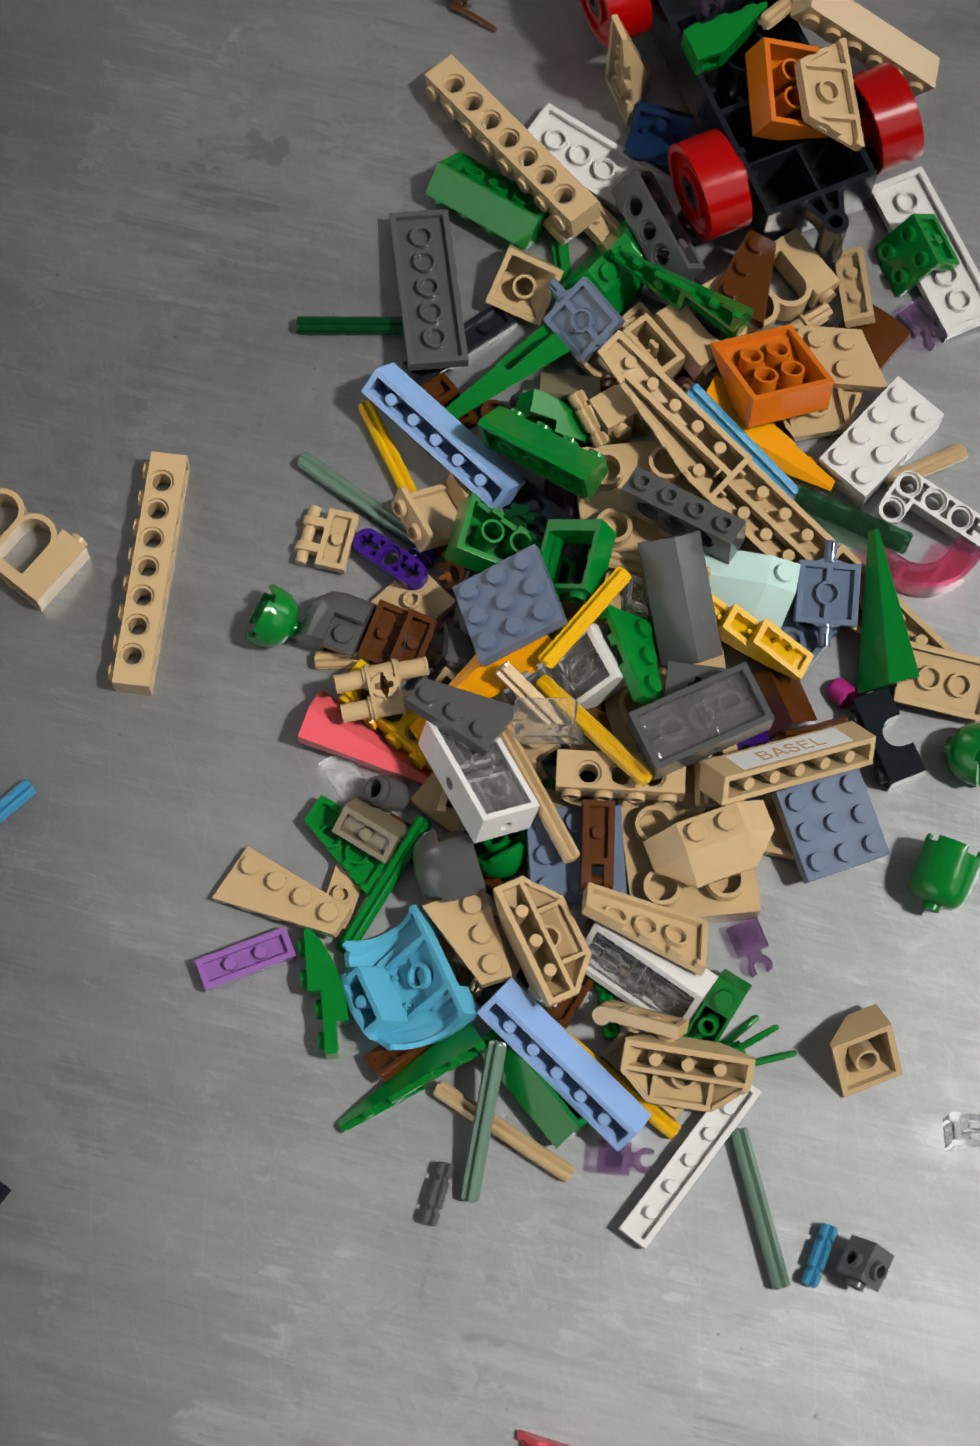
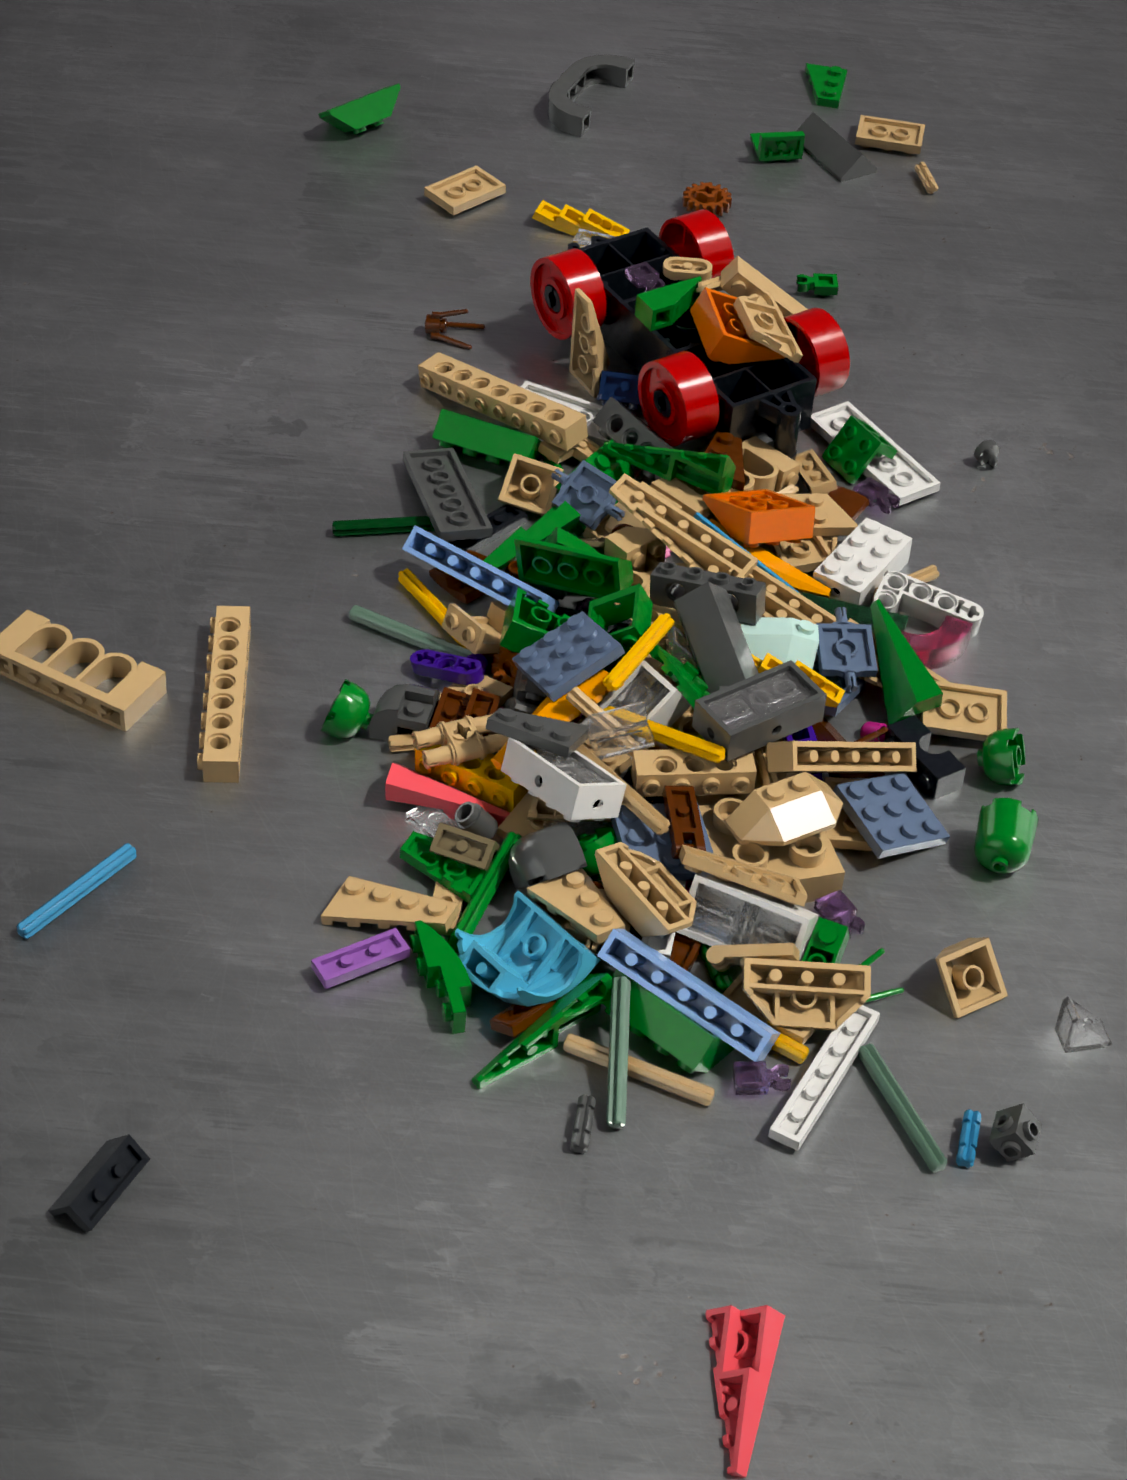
camera: 10 degrees left, 30 degrees down
tan plate [294,505,360,575] -> none
tan axle [568,389,609,447] -> none

